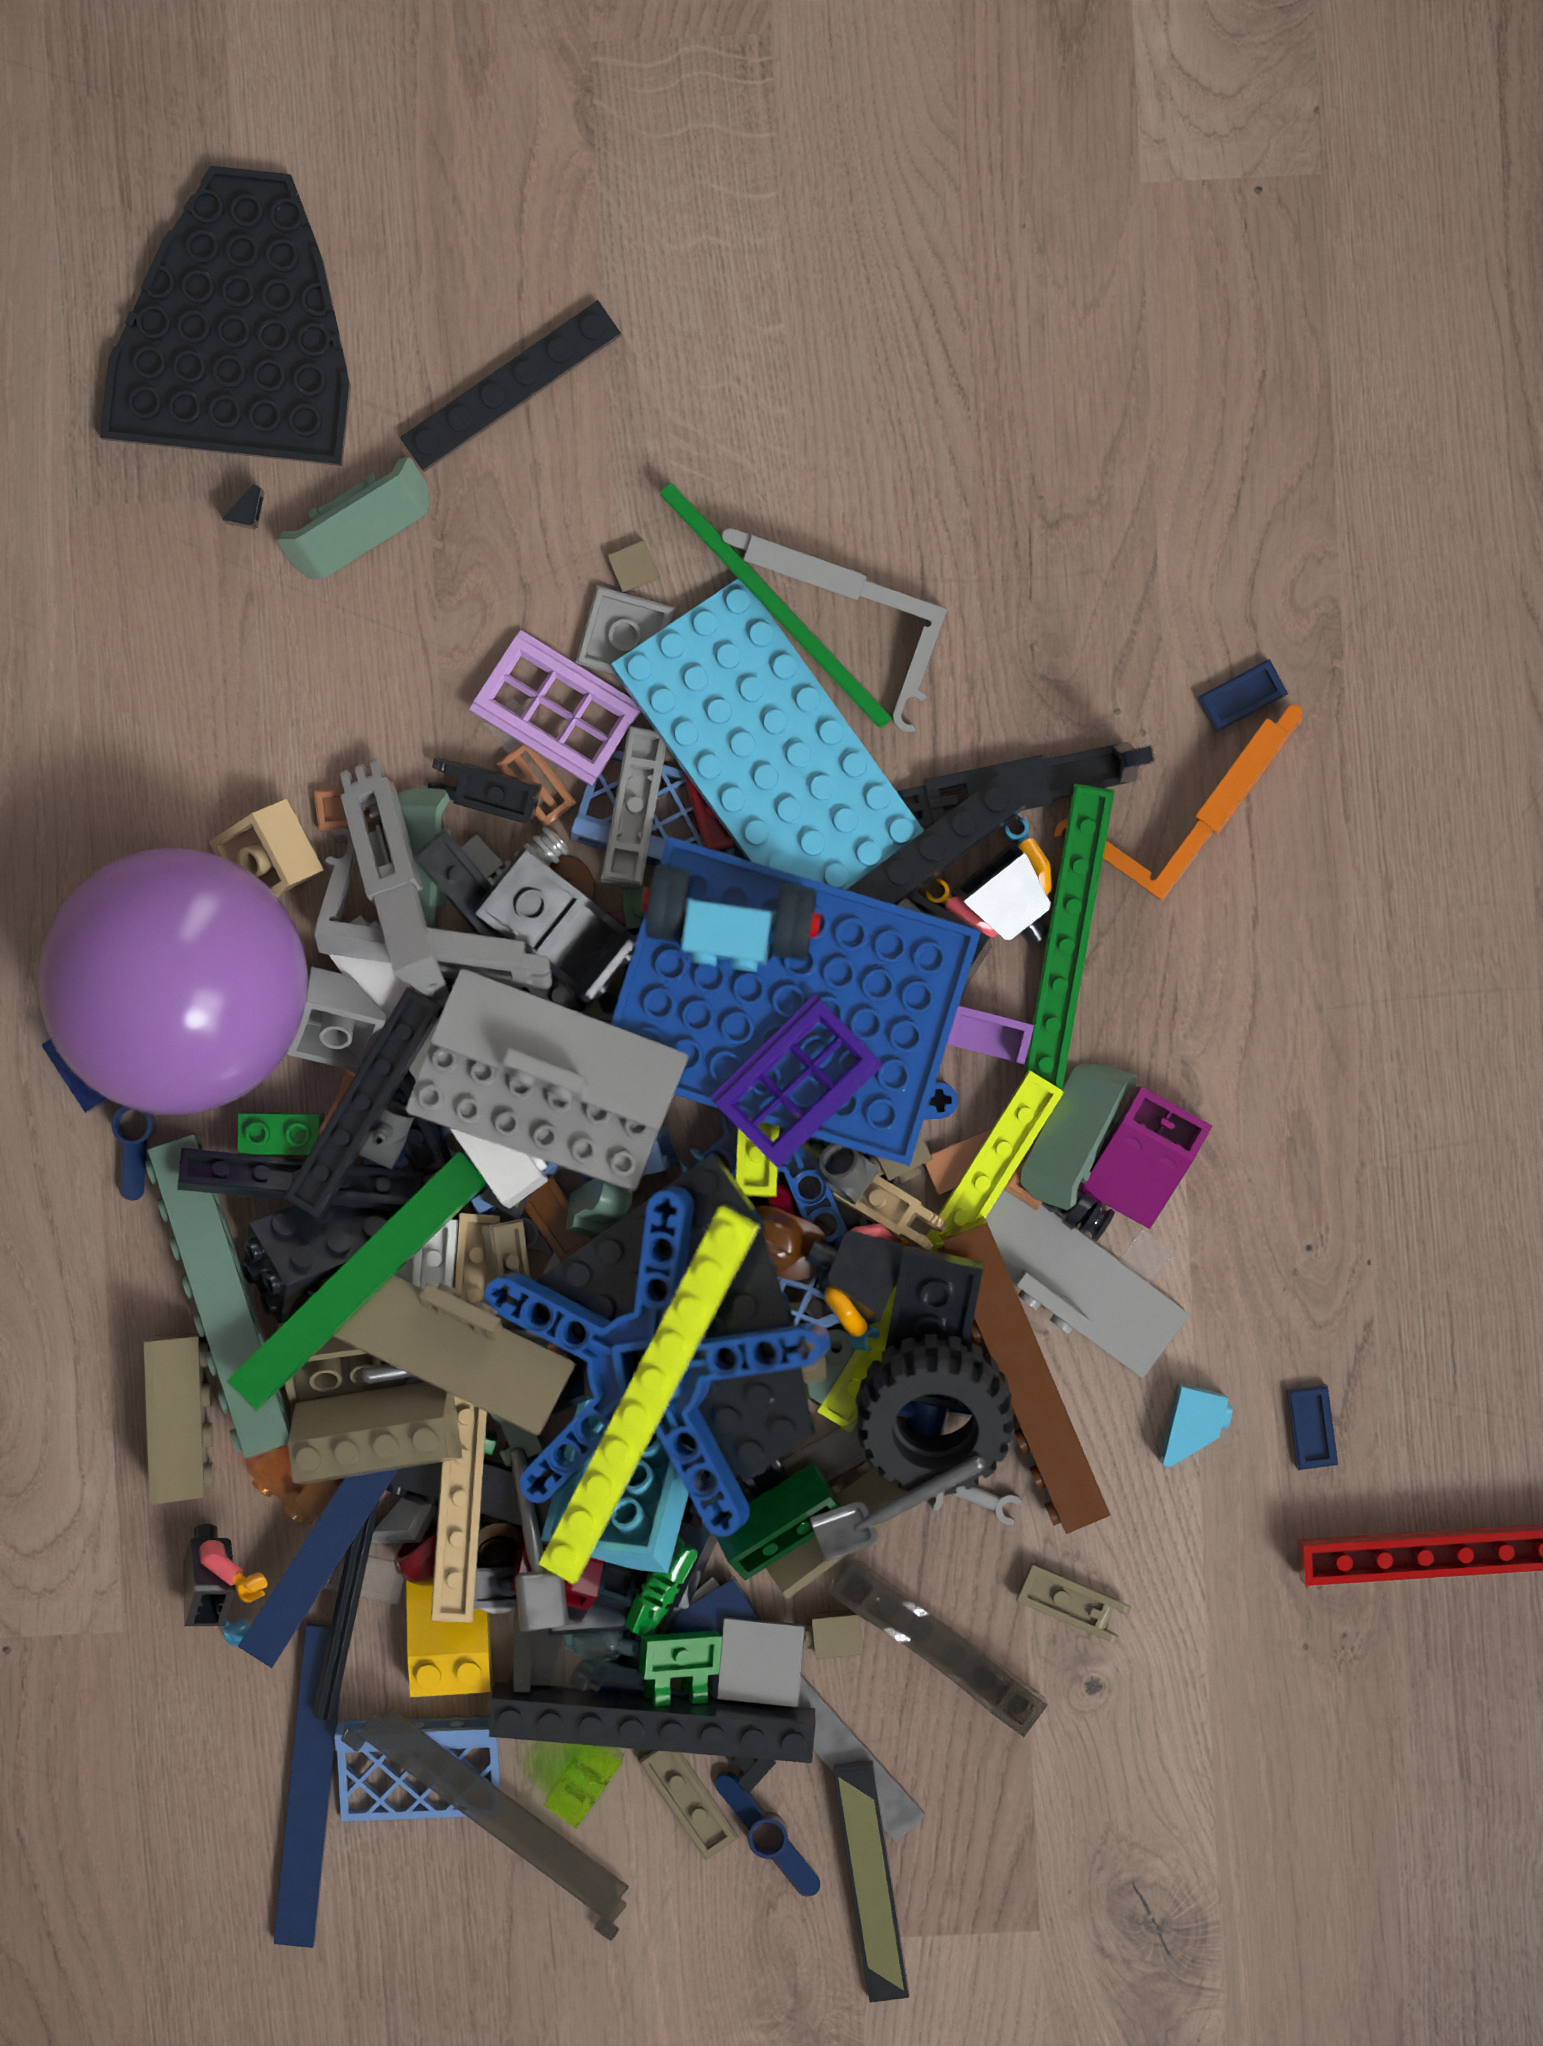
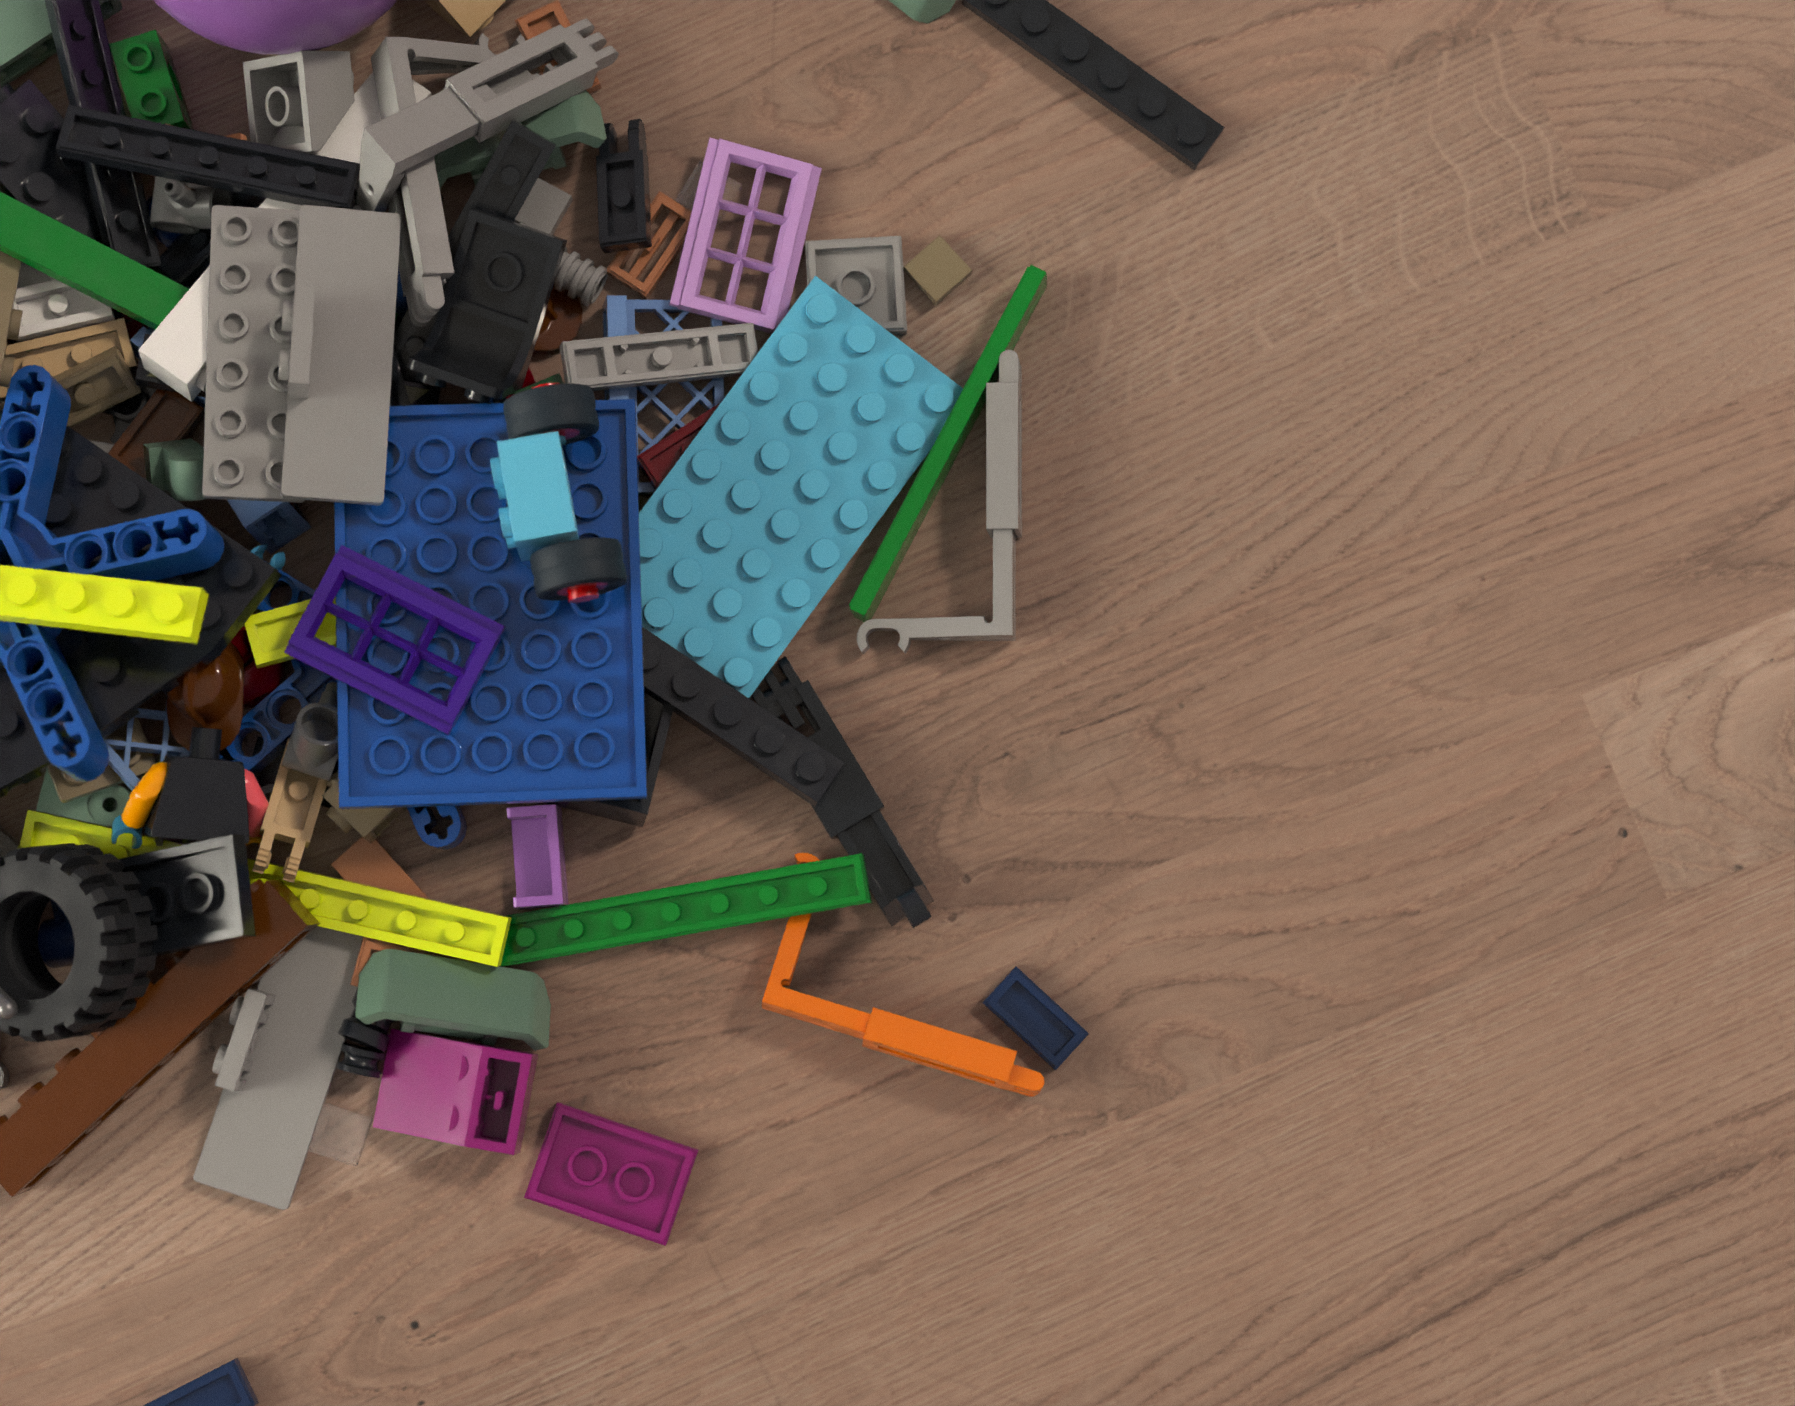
camera: 65 degrees right, 5 degrees down
torso [926,817,1052,945] -> none
medium azure slope [1159,1383,1233,1467] -> none
none -> magenta tile [524,1102,699,1246]

